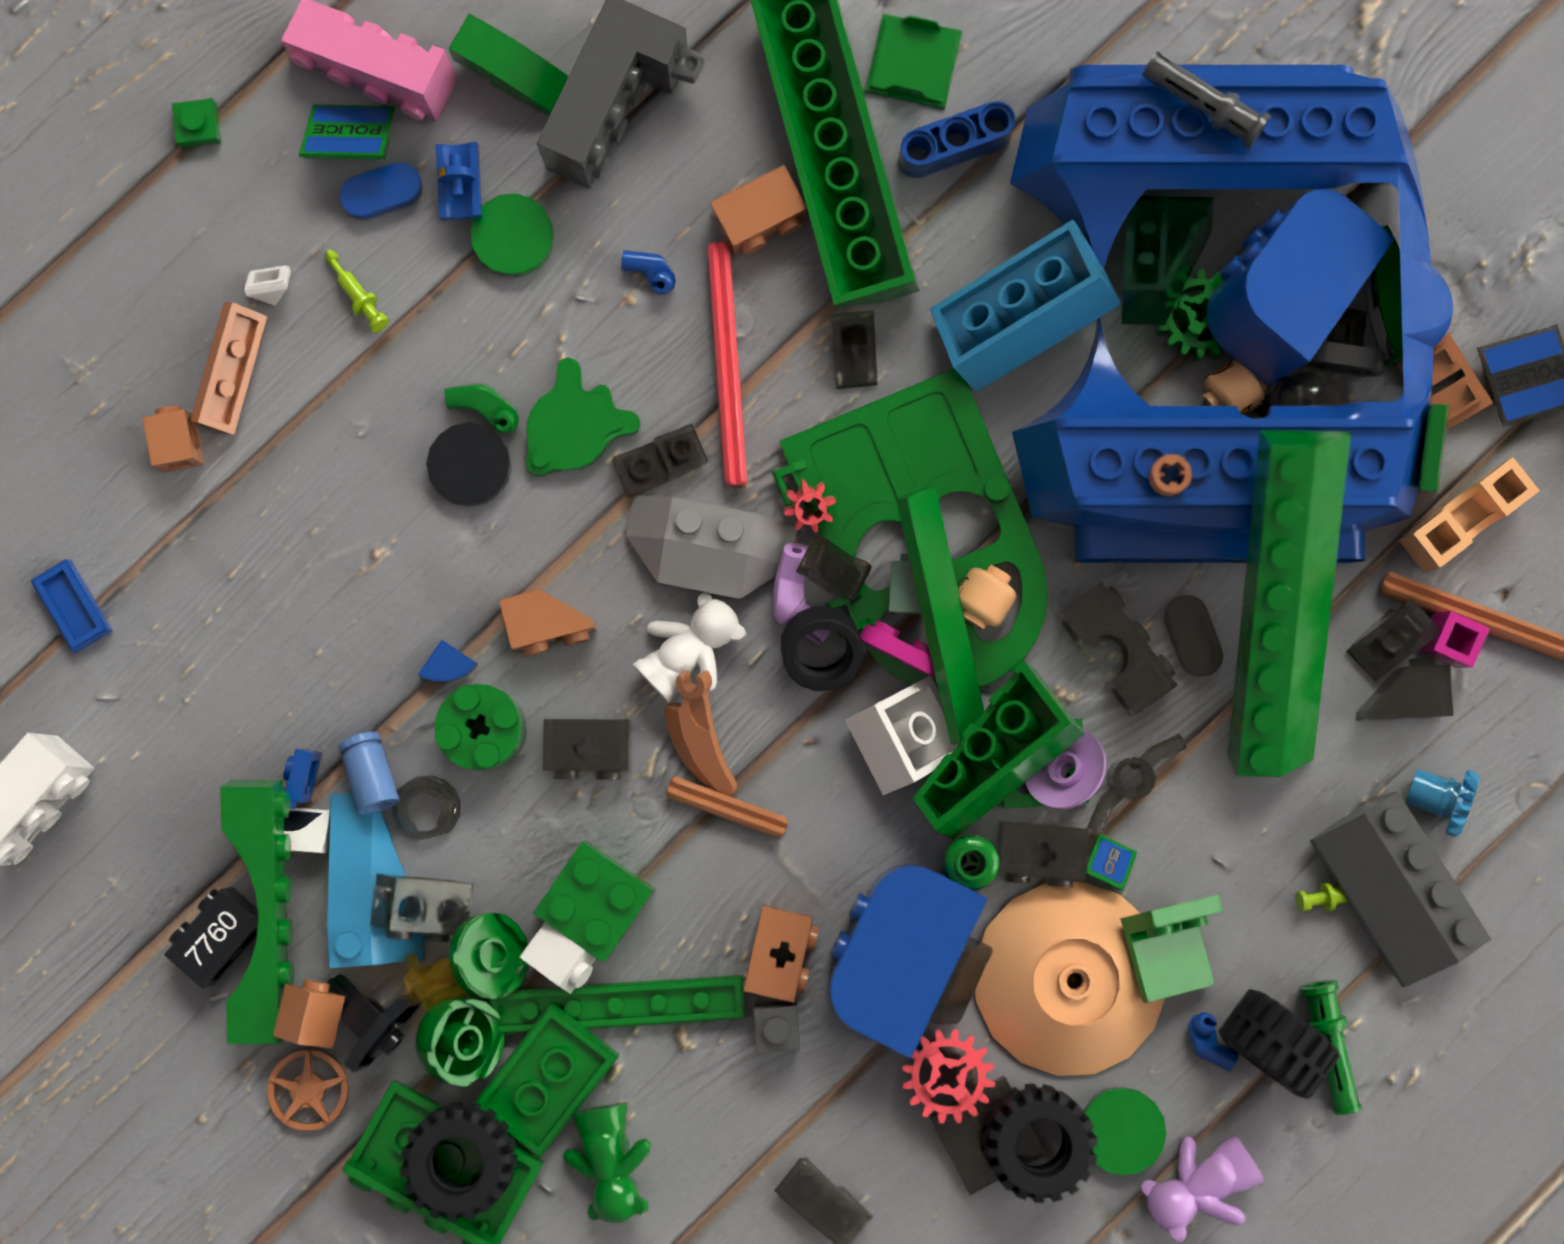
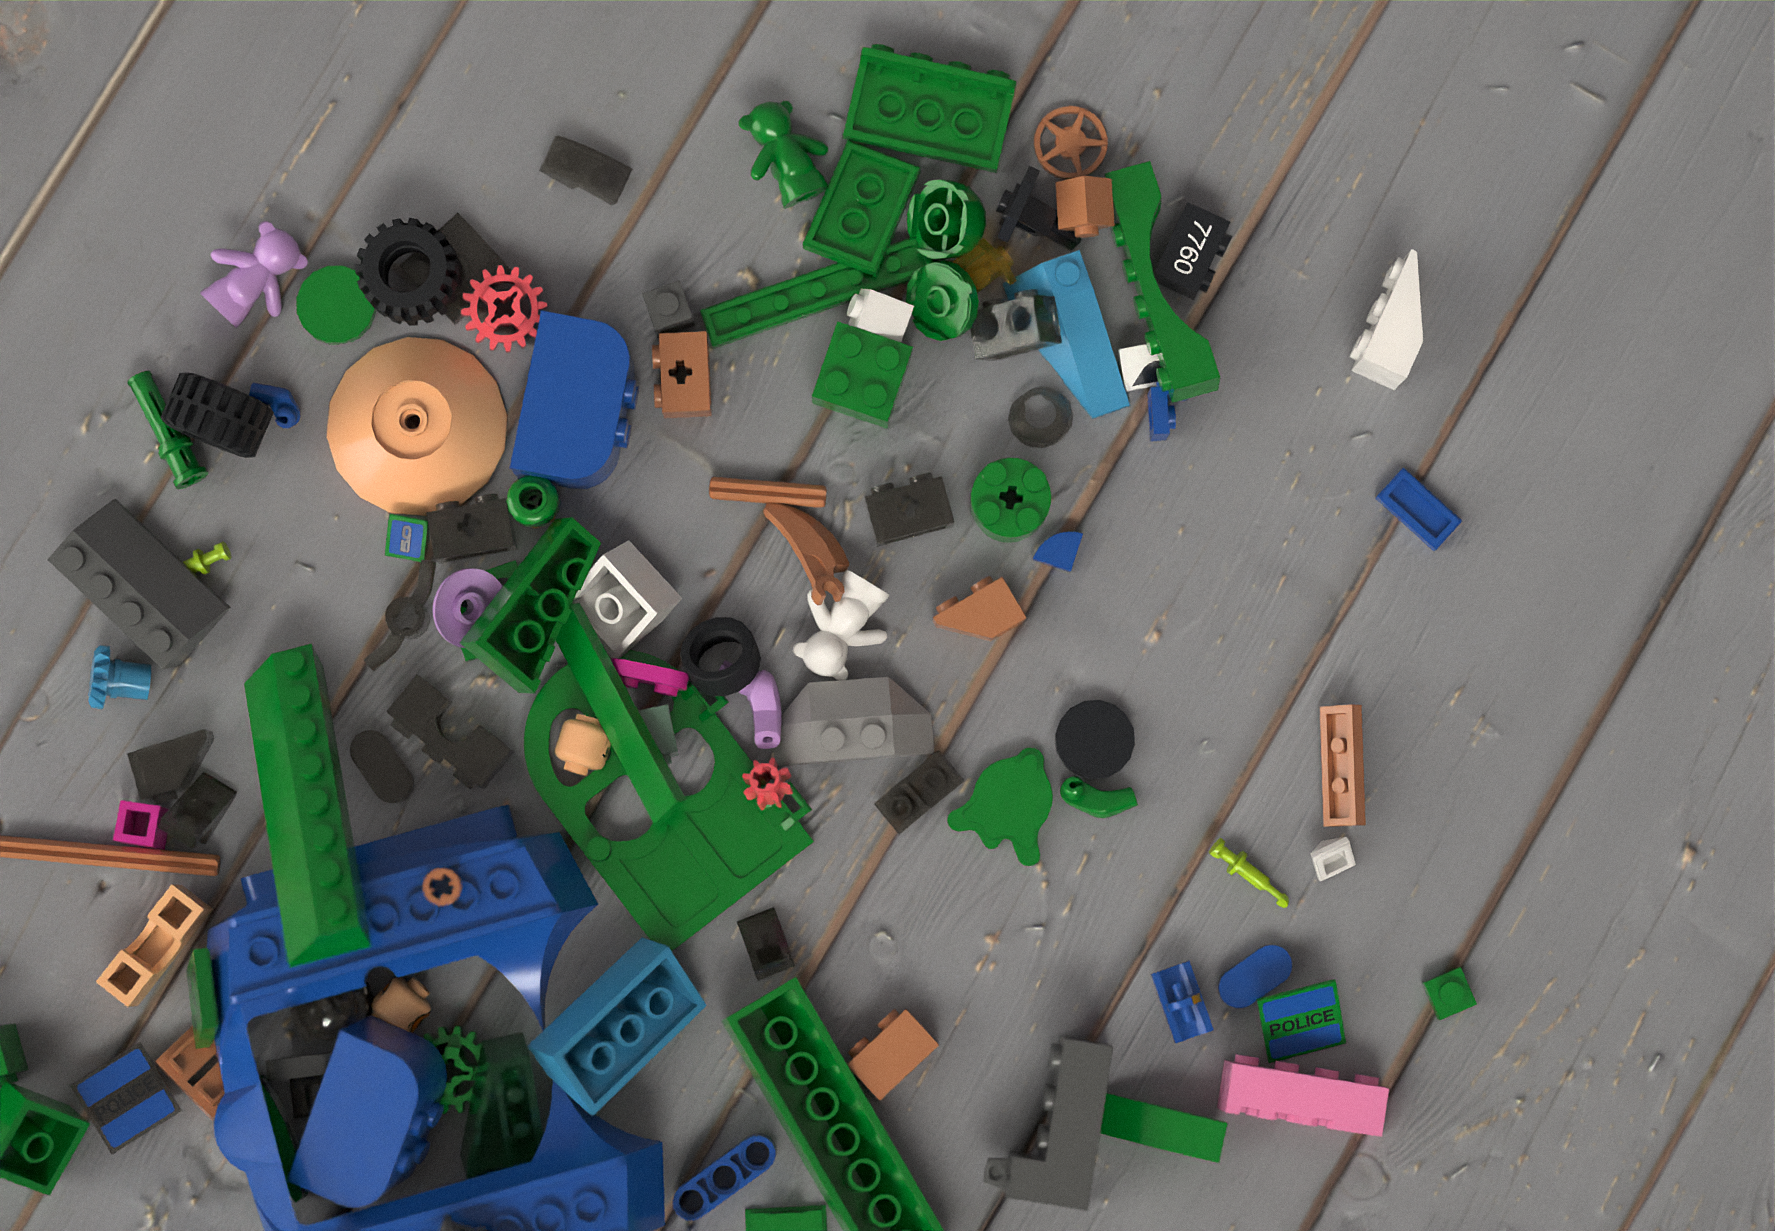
camera: 160 degrees right, 0 degrees up
nougat brick [142,405,204,473] -> none
medium blue piece [338,732,400,815] -> none
black tyre [400,1102,517,1222] -> none
green tile [470,193,554,277] -> none
blue arm [621,250,676,295] -> none
coral axle [707,241,747,487] -> none
clear smoke bracket [796,535,872,602] -> none
clear smoke slope [930,937,993,1025] -> none
bracket [1120,895,1223,1003] -> none

